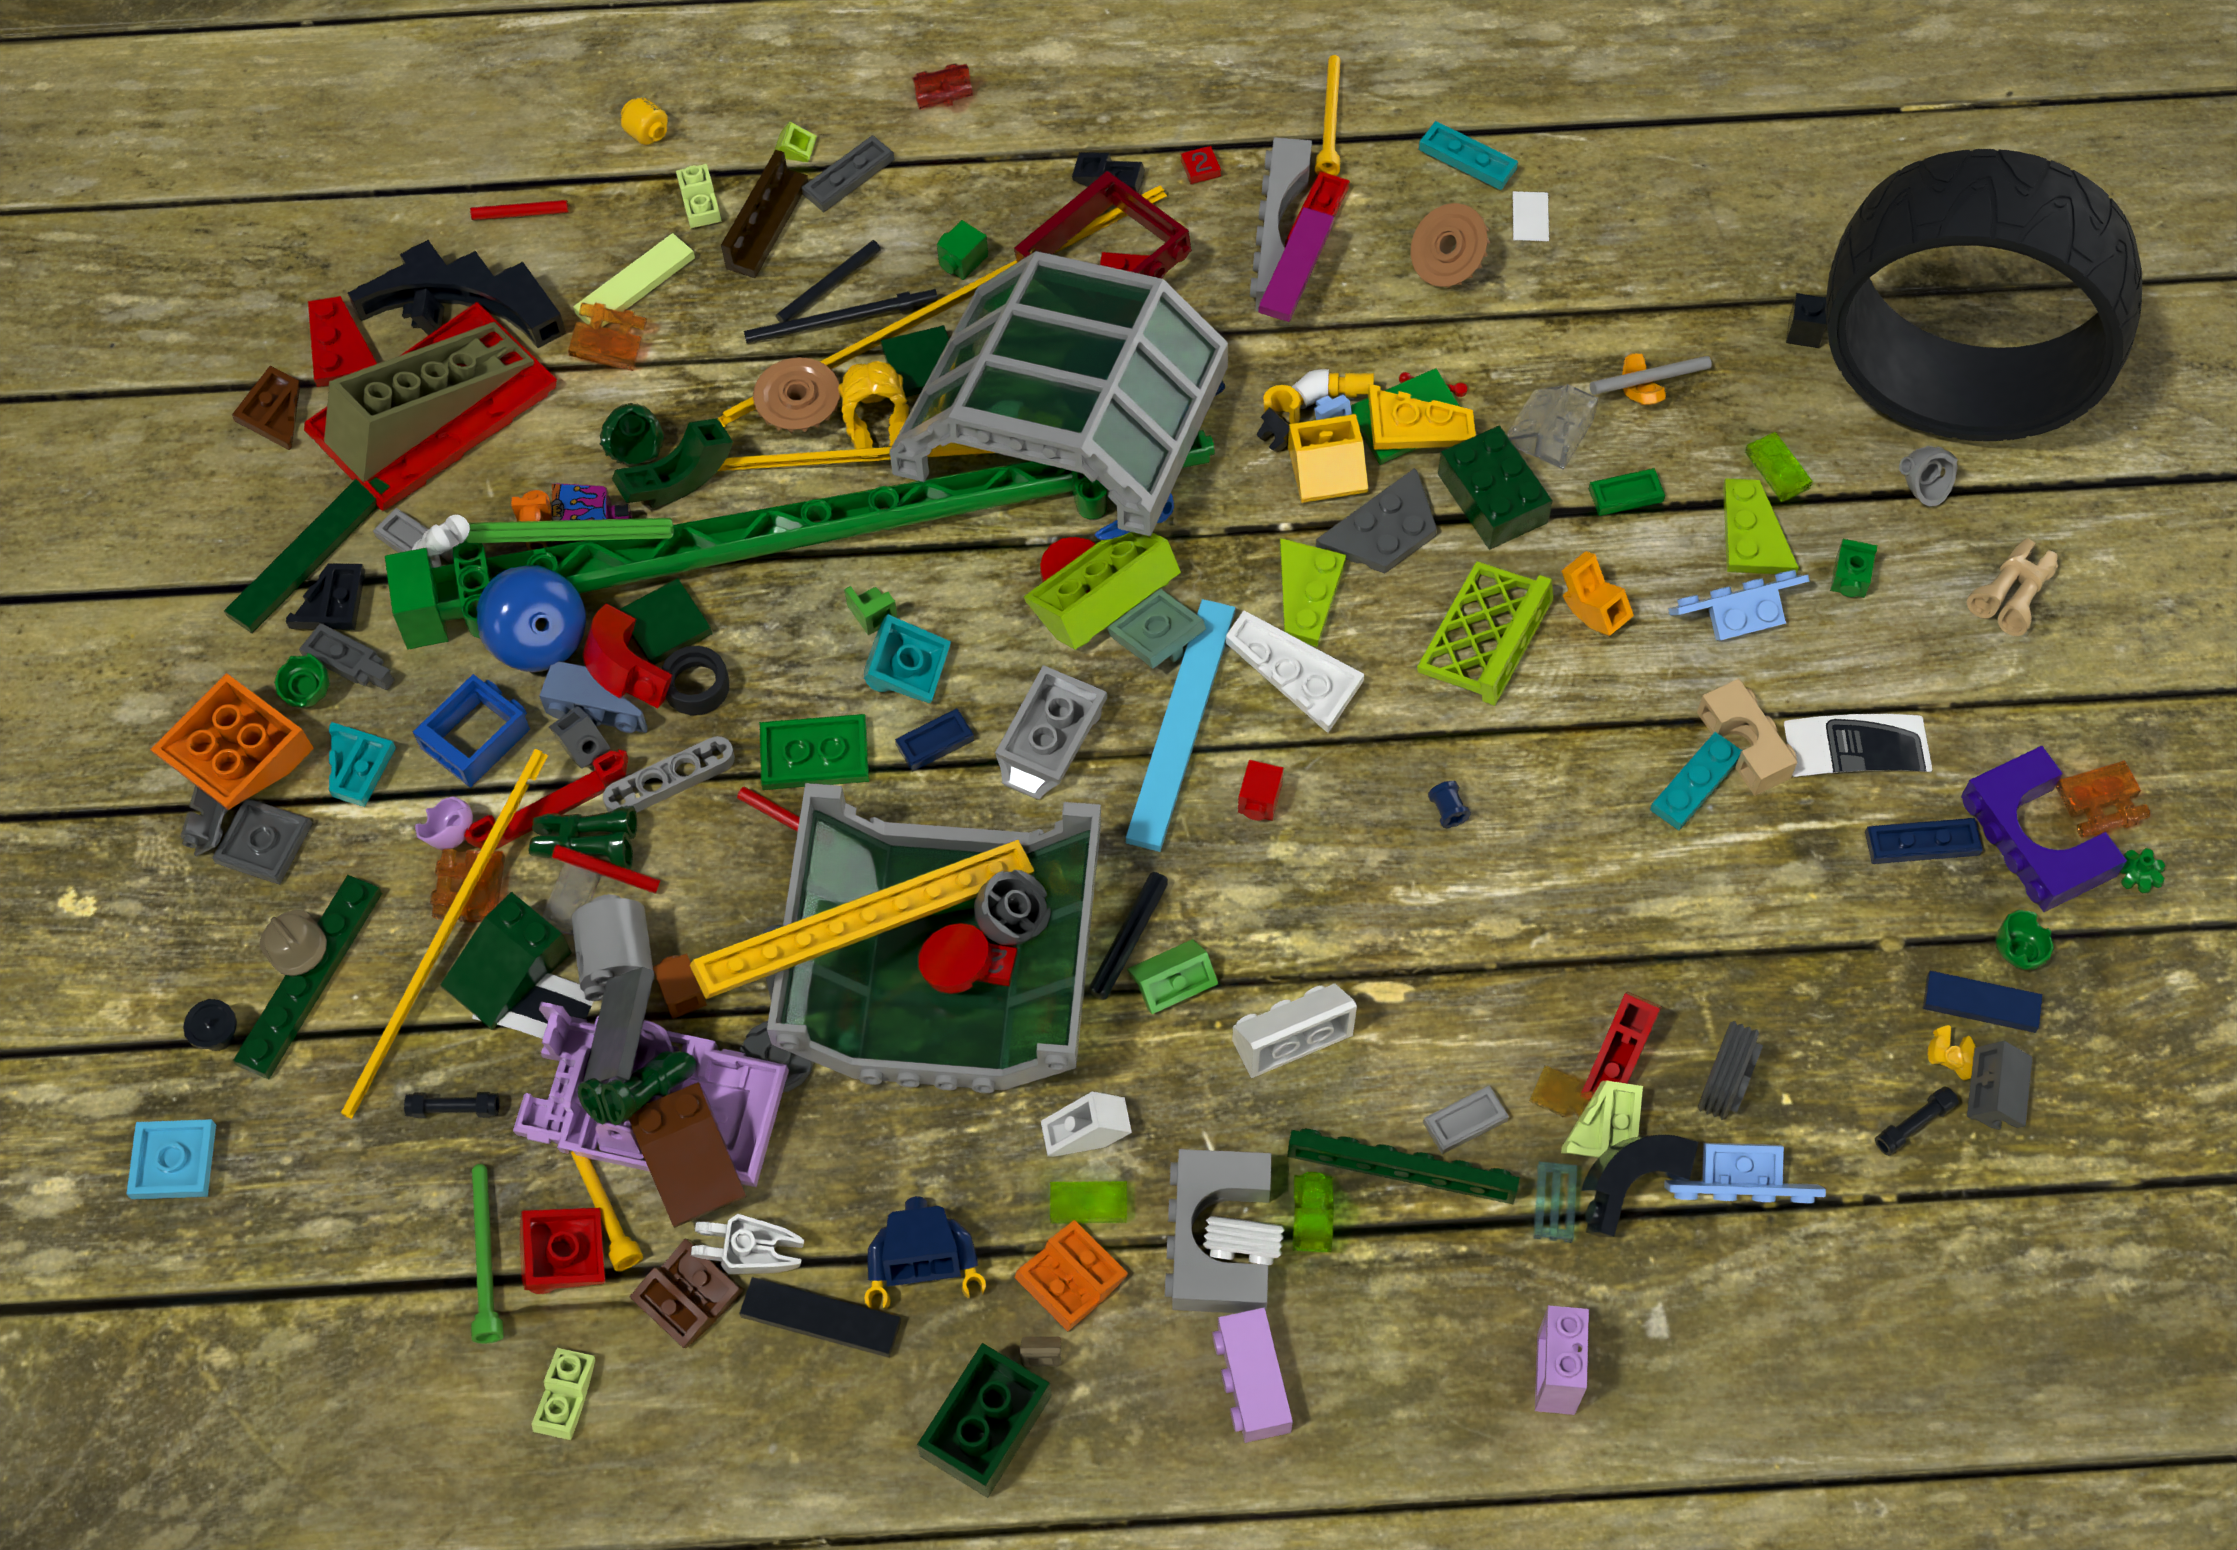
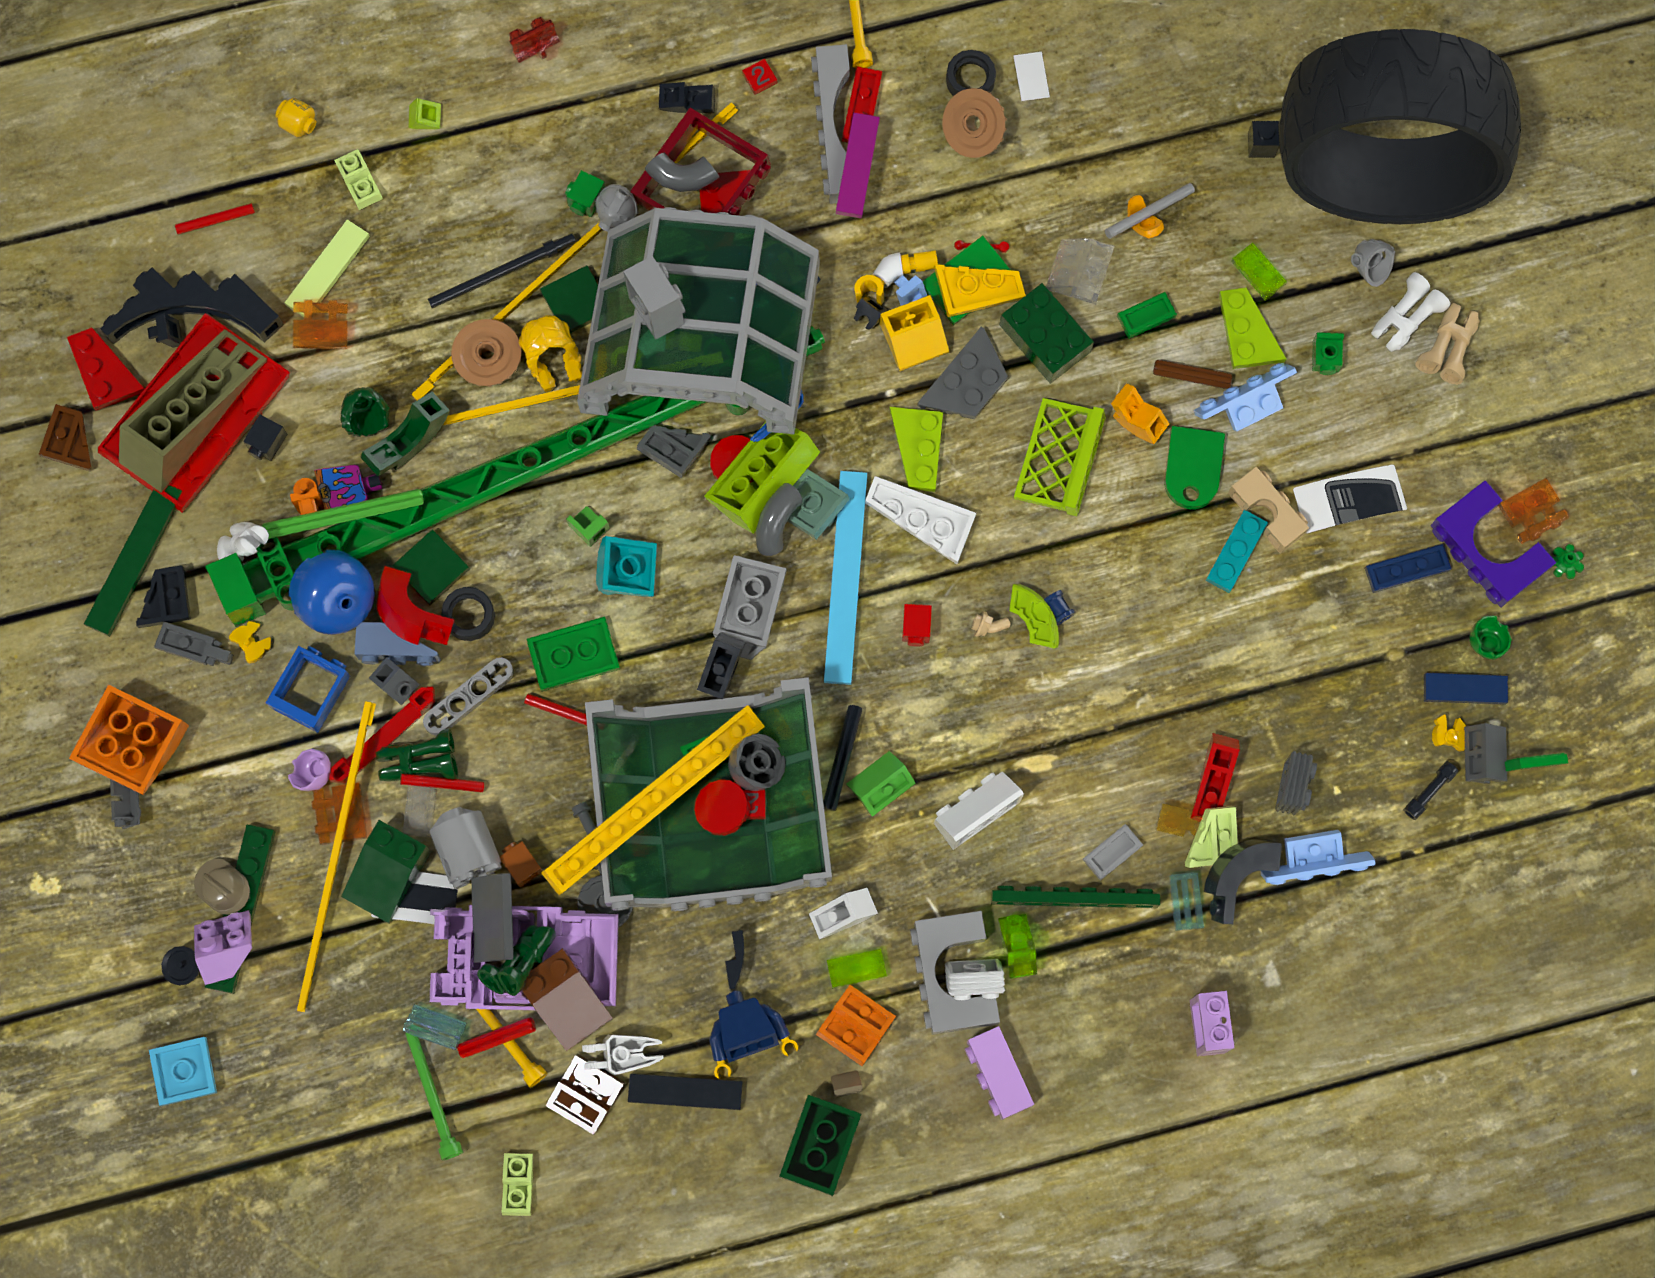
camera: 15 degrees left, 15 degrees up
dark grey tile [212,799,312,885] -> none
green hair [274,653,330,708] -> none
teal wing [329,722,396,807] -> none
light grey tile [373,508,441,557] -> none
black bar [404,1092,500,1118] -> none
red slope [519,1208,605,1294] -> none
dark brown fence [721,150,809,278] -> none
black bar [776,240,881,323] -> none
dark grey tile [801,135,895,213] -> none
dark blue tile [895,708,975,772] -> none
teal plate [1418,121,1518,190] -> none
none -> lavender slope [194,910,252,985]
none -> yellow piece [229,621,271,664]
none -> black brick [243,414,288,461]
none -> clear light blue tile [403,1004,467,1050]
none -> red axle [457,1017,536,1058]
none -> light grey helmet [595,184,639,232]
none -> light grey brick [623,256,685,340]
none -> dark grey wing [637,426,711,478]
none -> dark grey cylinder [645,153,719,192]
none -> black brick [697,633,746,699]
none -> black slope [725,930,745,992]
none -> dark grey cylinder [756,483,803,556]
none -> black tyre [946,49,996,96]
none -> tan plate [971,611,1010,637]
none -> lime tile [1009,584,1059,649]
none -> reddish brown axle [1153,360,1232,389]
none -> green tile [1164,426,1225,509]
none -> white piece [1371,272,1450,352]
none -> green tile [1505,753,1568,771]

